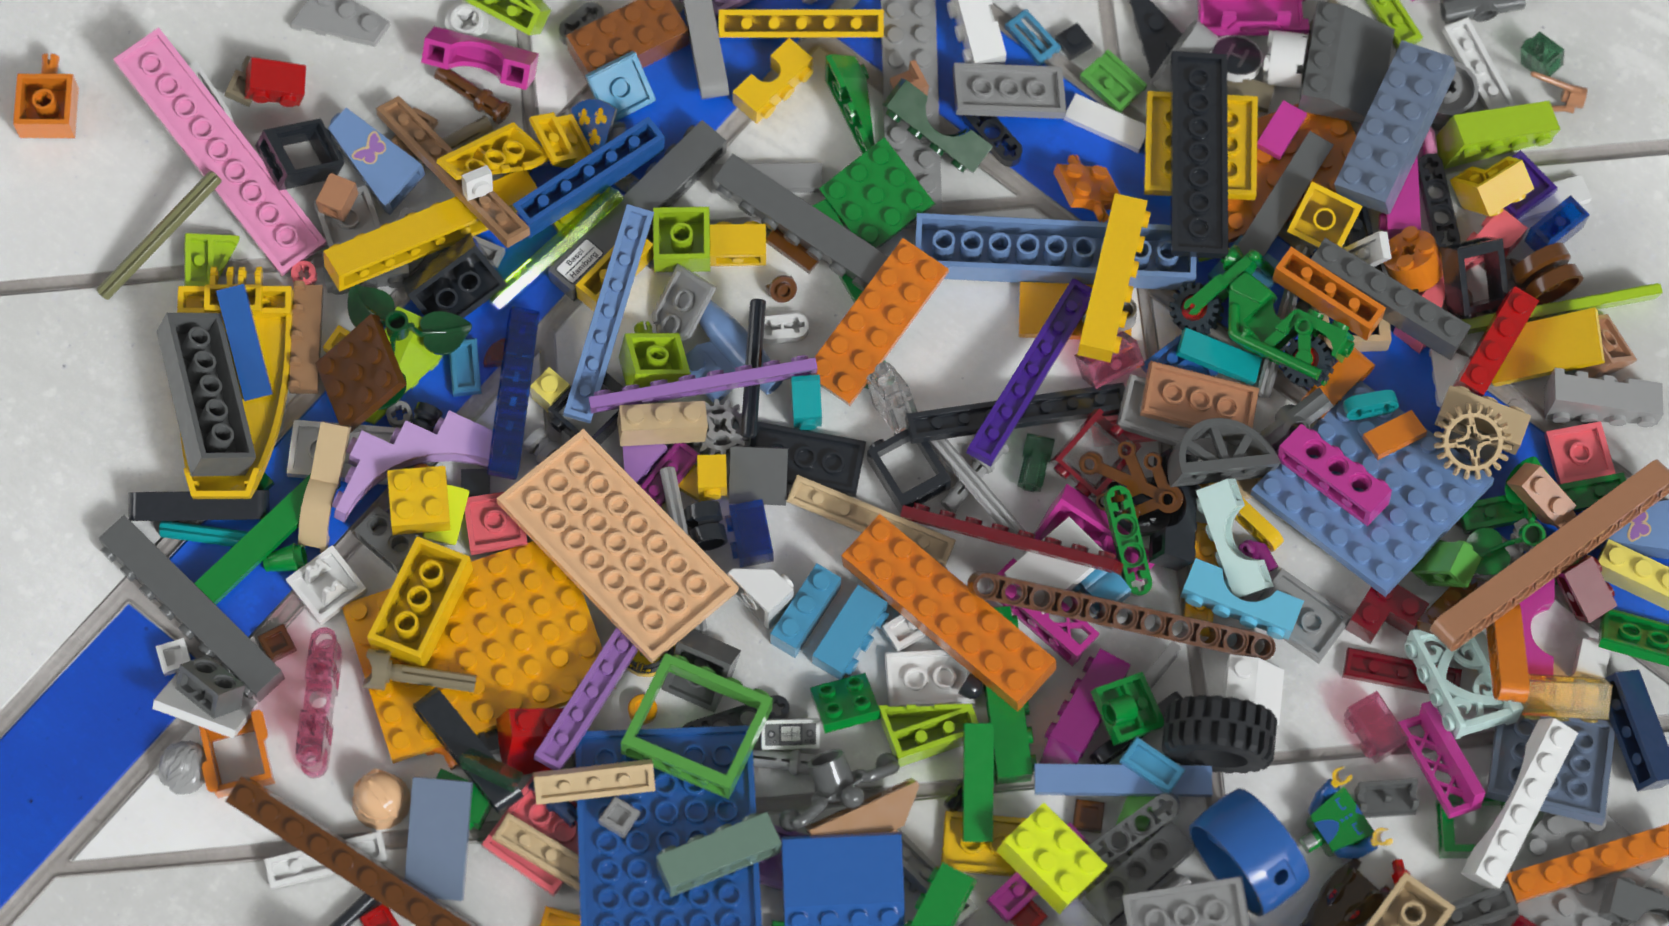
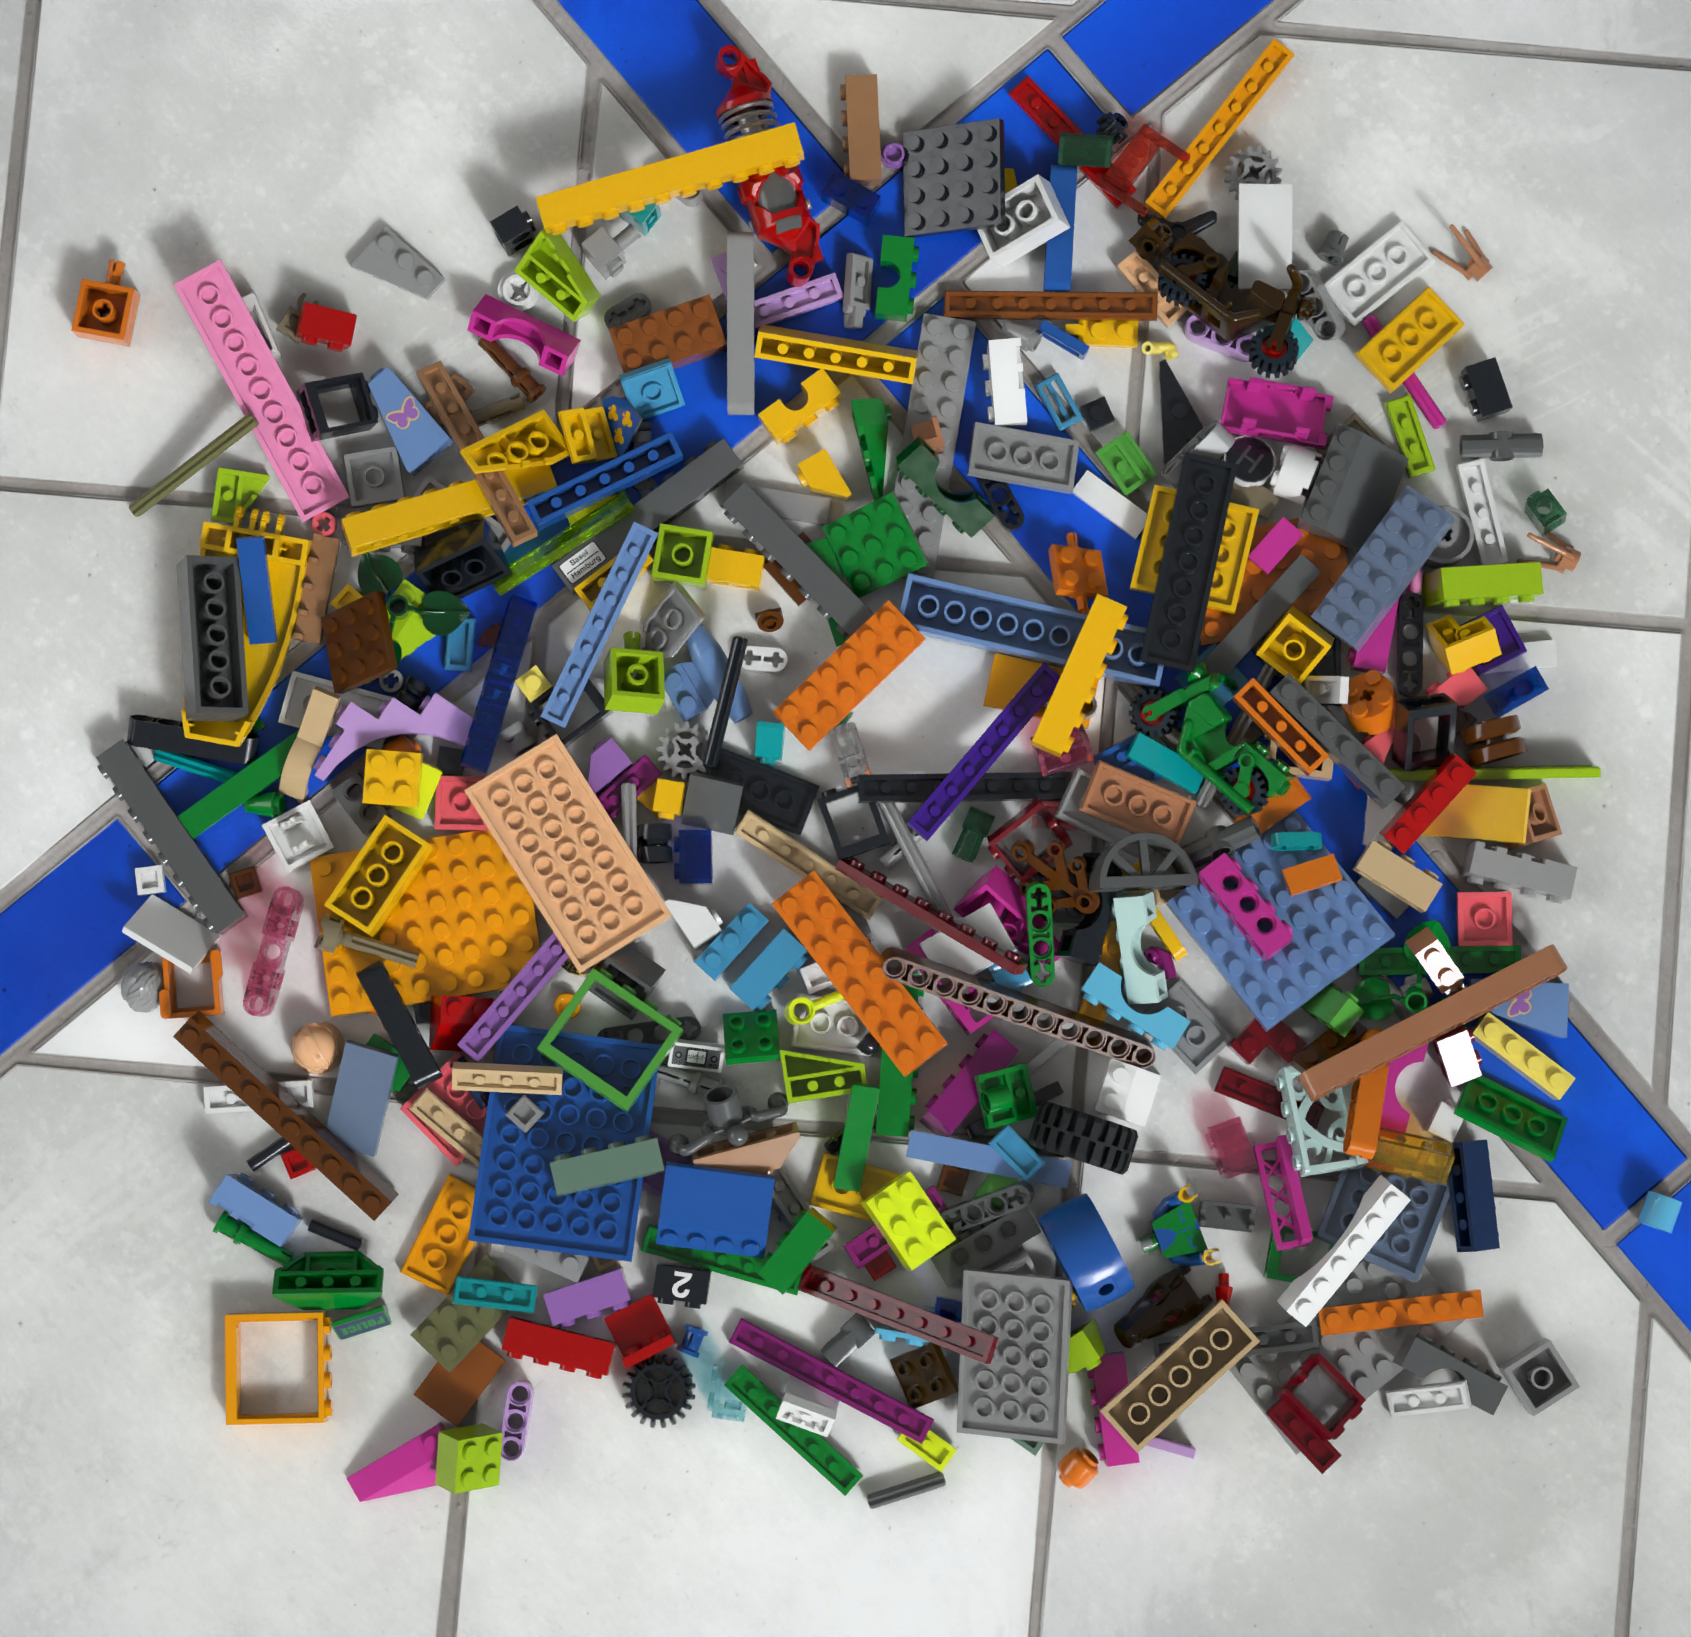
camera: 15 degrees right, 15 degrees up
dark grey brick [175,655,245,719] -> none
nougat panel [316,173,358,222] -> none
clear green slope [459,749,523,792] -> none
white plate [461,165,493,201] -> none
medium lavender plate [589,355,818,414] -> none
tan brick [617,401,708,446] -> none
tan gear [1434,402,1512,480] -> none
none -> neon yellow piece [784,990,844,1026]
none -> yellow slope [796,449,852,501]

